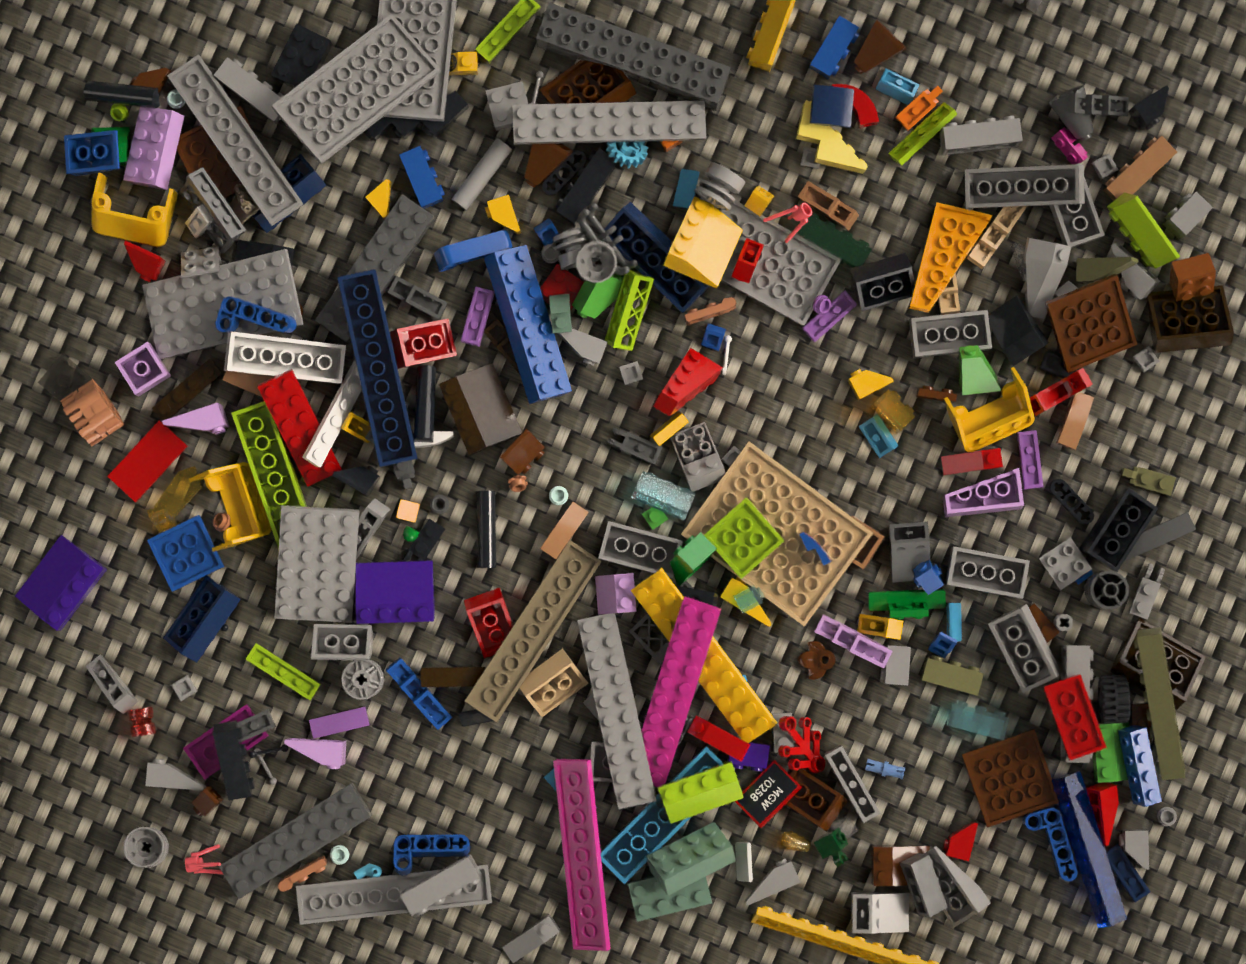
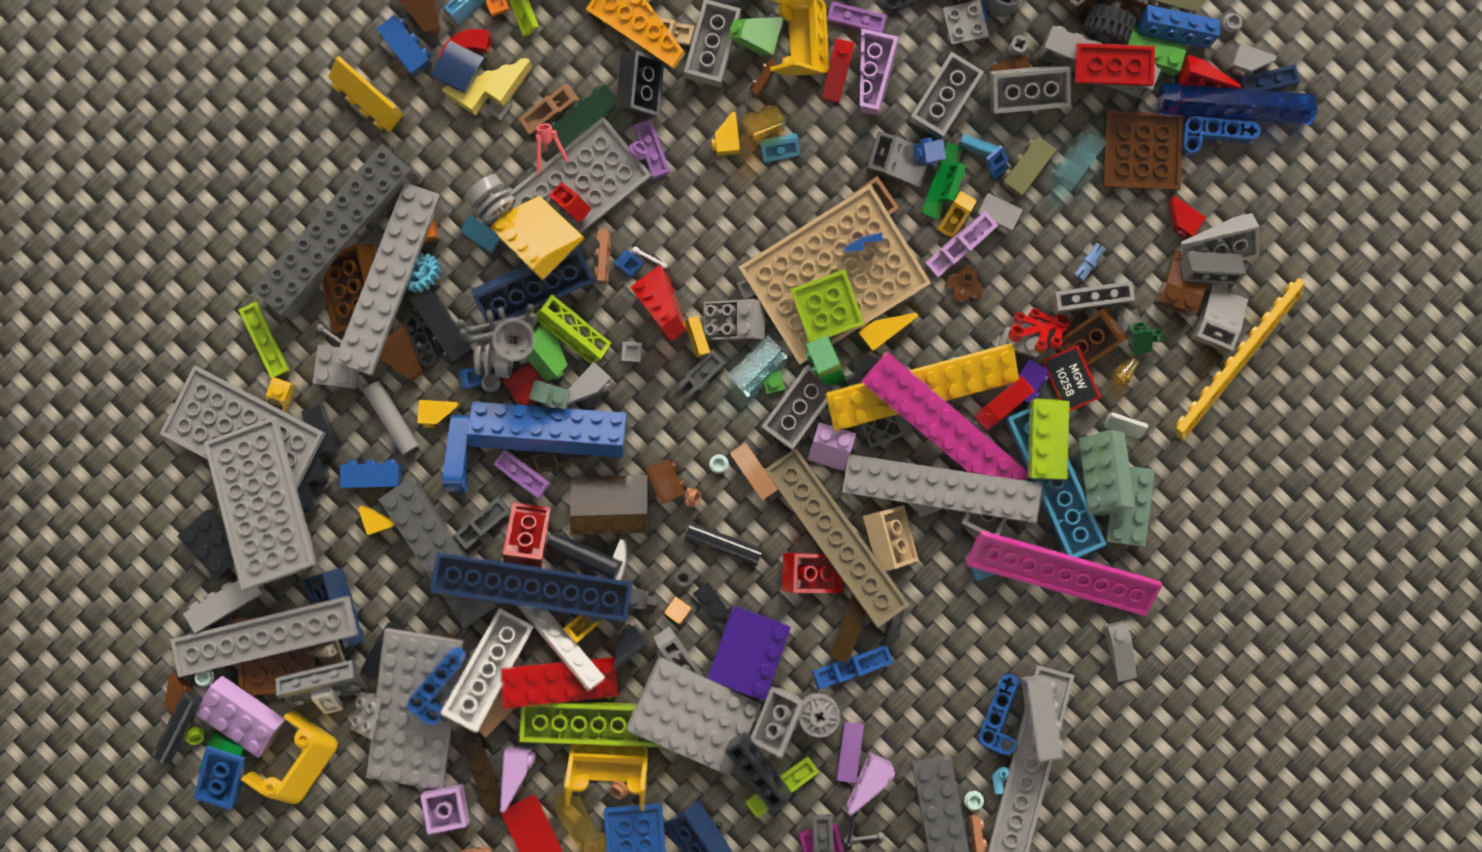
camera: 65 degrees left, 0 degrees up
red slope [124,240,166,282] -> none
green hinge [403,526,420,542] -> none
clear light blue brick [733,585,765,613] -> none
yellow slope [745,186,774,216] -> none
light grey slope [745,858,801,906] -> none
none -> black brick [724,731,792,812]

